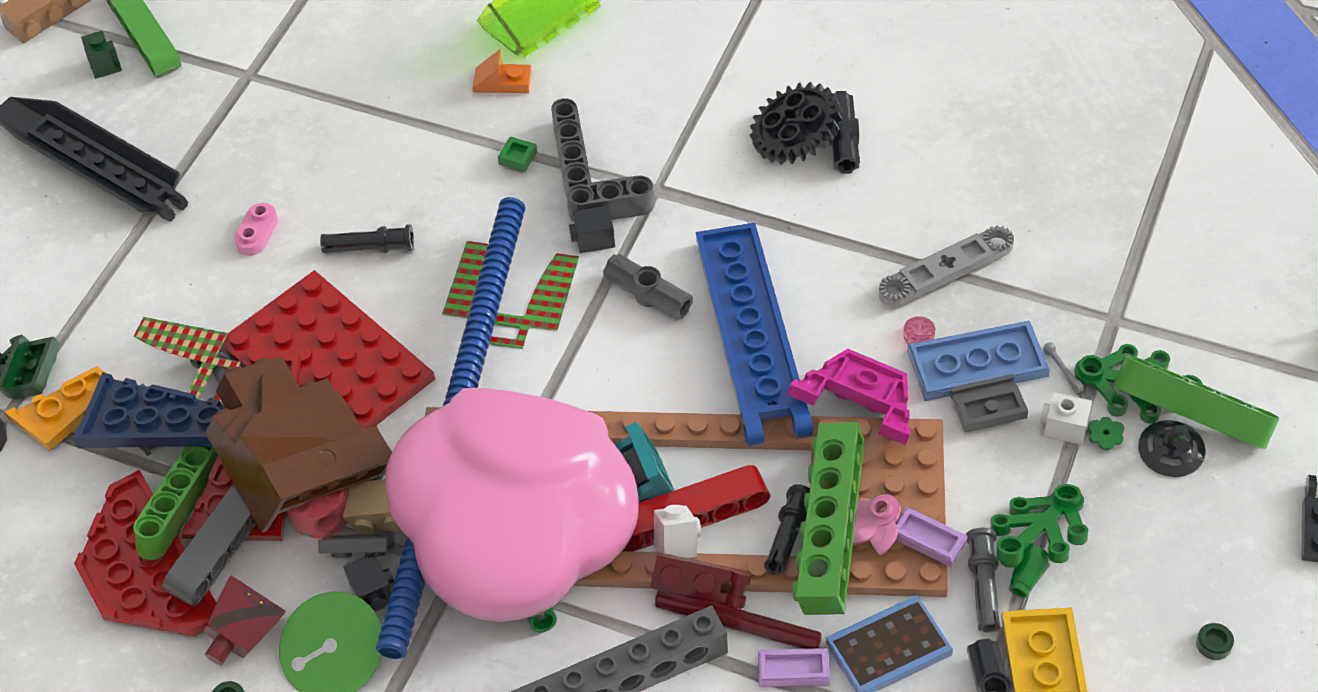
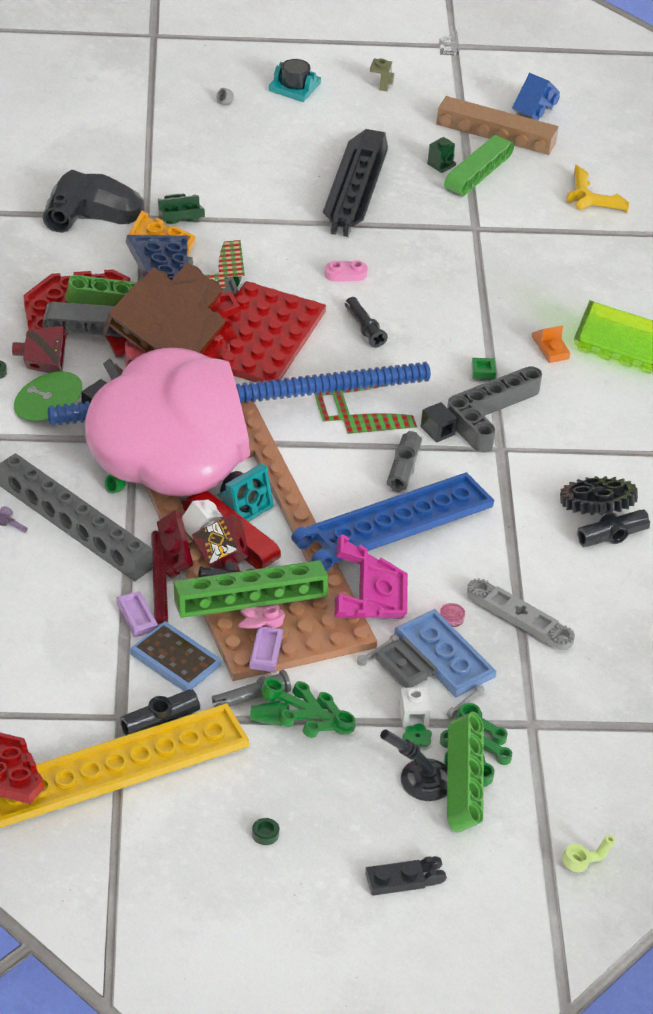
camera: 60 degrees right, 10 degrees down
none -> torso [192,514,248,571]
none -> light grey hinge [357,635,399,666]

